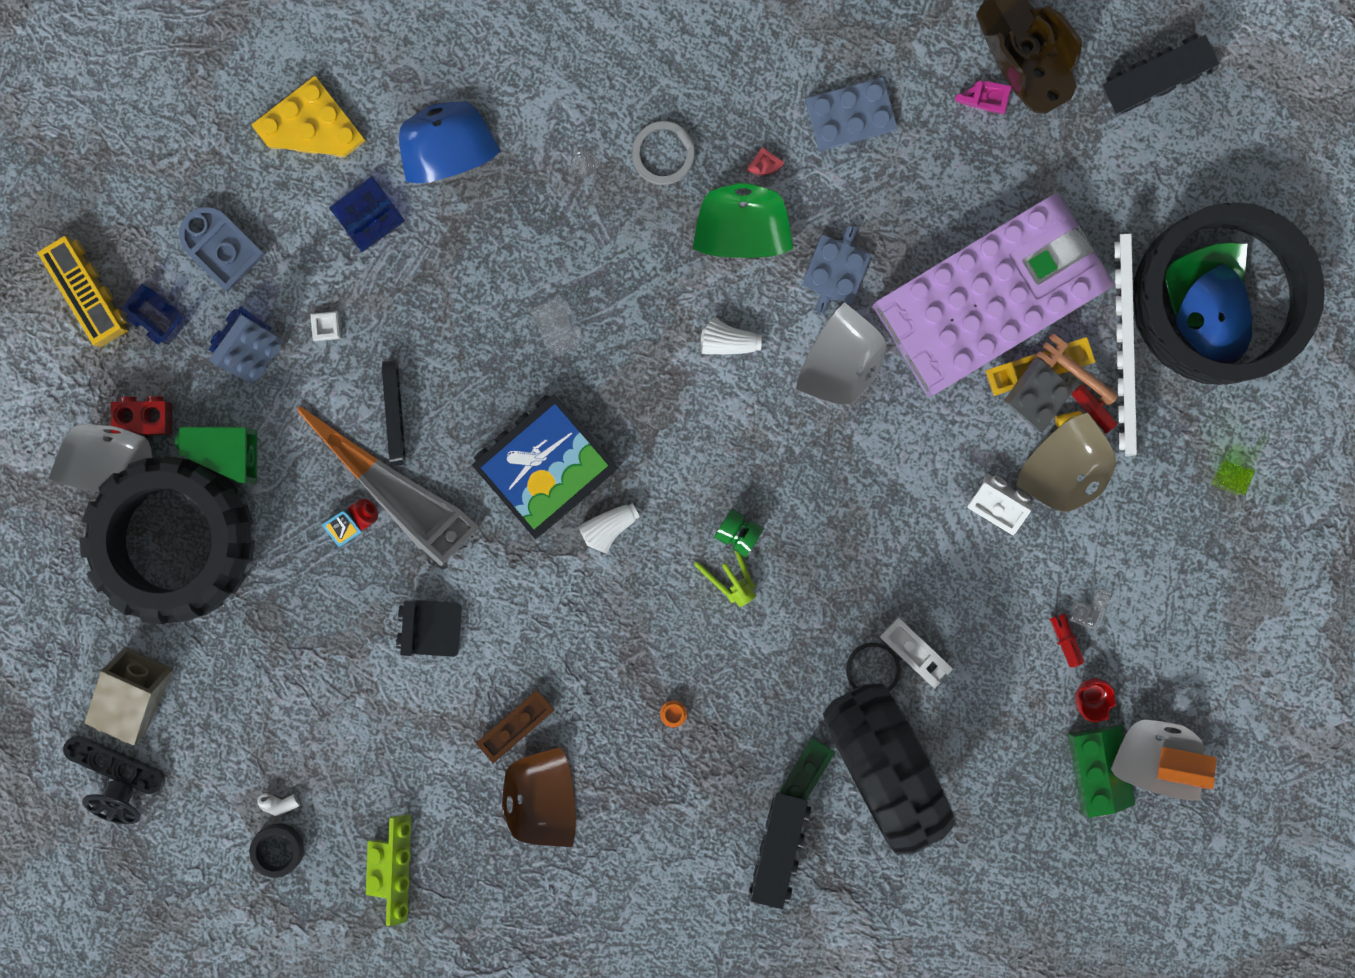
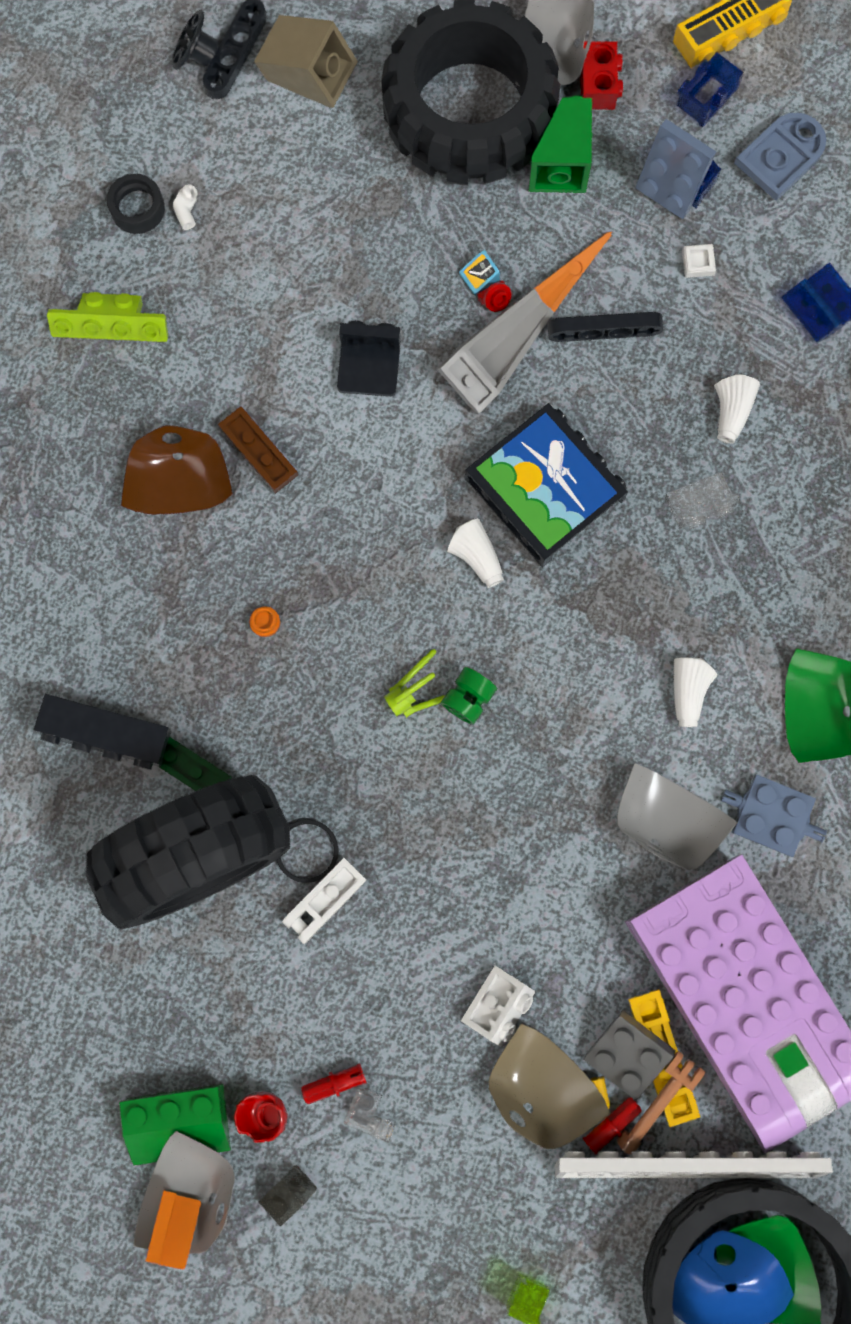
camera: 90 degrees right, 10 degrees down
none -> clear smoke bracket [258,1165,317,1227]
none -> white piece [714,374,760,444]

